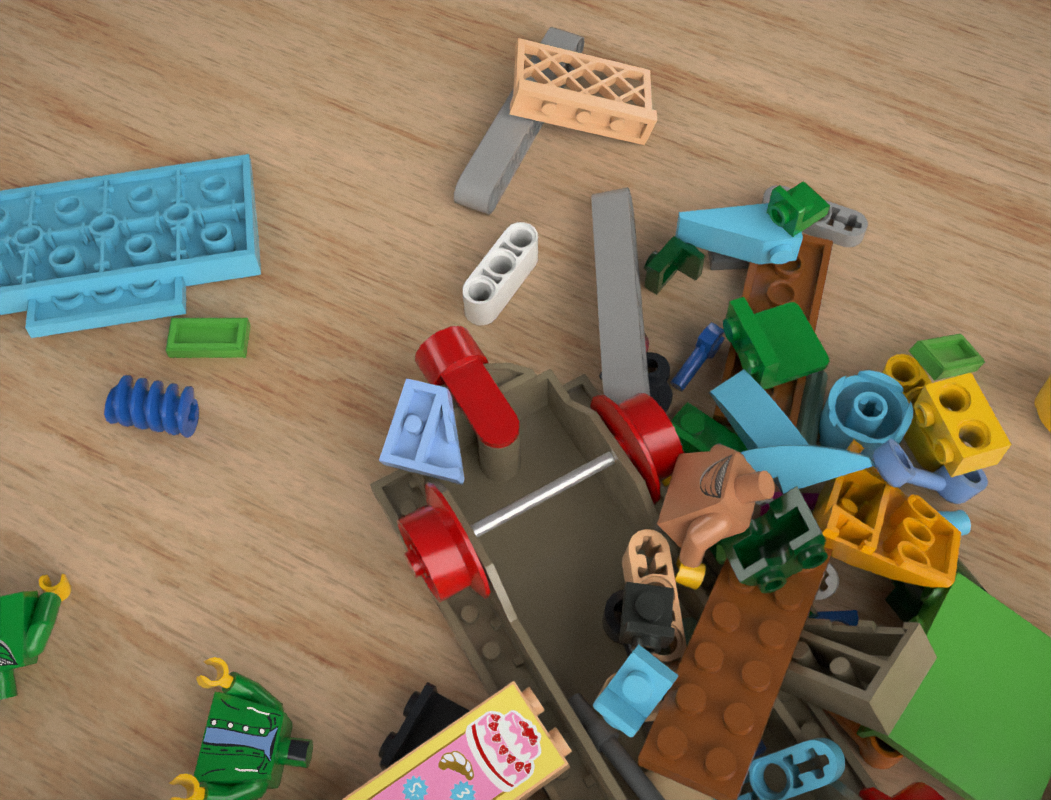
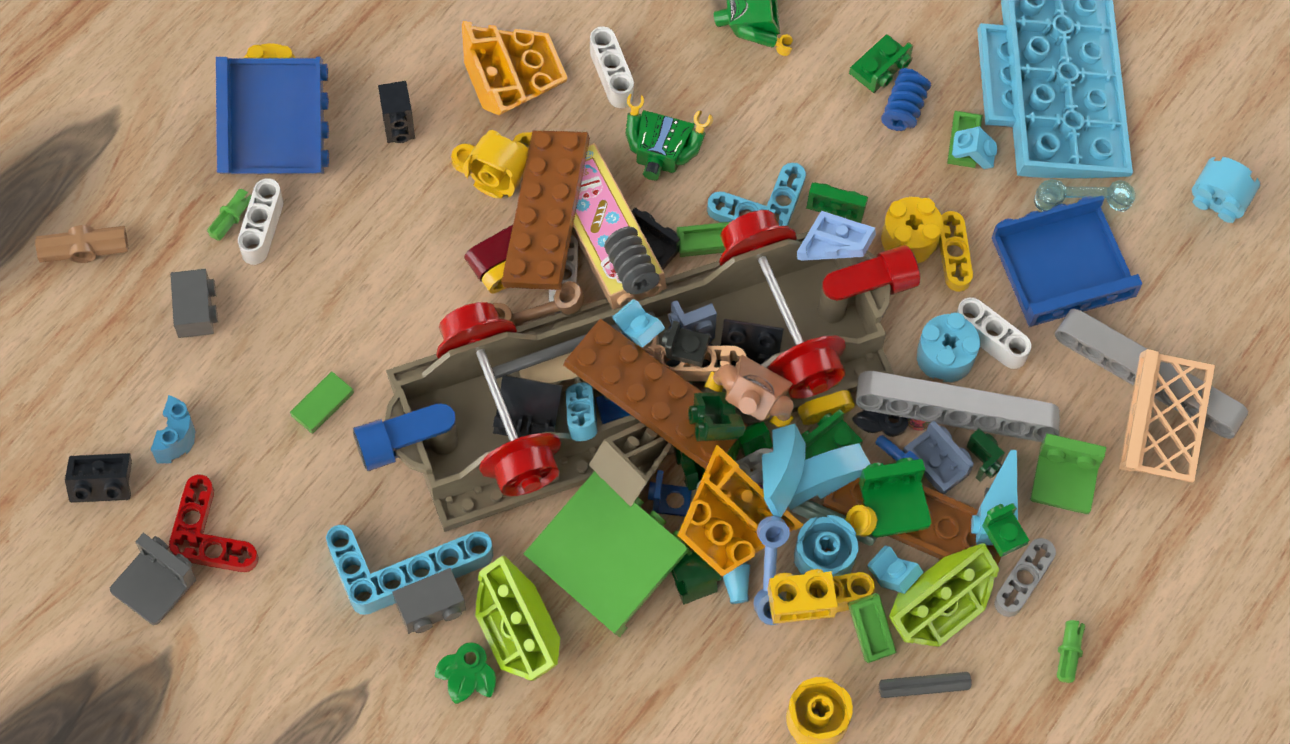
camera: 95 degrees right, 5 degrees up
none -> dark grey piece [604,226,660,294]
none -> sand blue bracket [668,300,717,343]
none -> bright green tile [676,222,730,257]
none -> medium azure beam [707,163,806,226]
none -> black hinge [718,319,784,367]
none -> green bracket [806,182,868,223]
none -> yellow tile [846,505,877,537]
none -> green bracket [849,34,913,93]
none -> medium azure bracket [867,545,923,594]
none -> dark grey axle [879,672,972,698]
none -> yellow brick [881,197,943,263]
none -> lime wedge [889,543,999,647]
none -> sand blue bracket [903,421,974,494]
none -> medium azure brick [916,312,980,382]
none -> yellow beam [939,211,973,292]
none -> medium azure bracket [952,126,997,169]
none -> blue panel [991,195,1142,327]
none -> bright green bracket [1030,433,1106,514]
none -> clear light blue piece [1034,179,1136,212]
none -> bright green axle [1057,620,1085,683]
none -> medium azure brick [1192,157,1260,223]

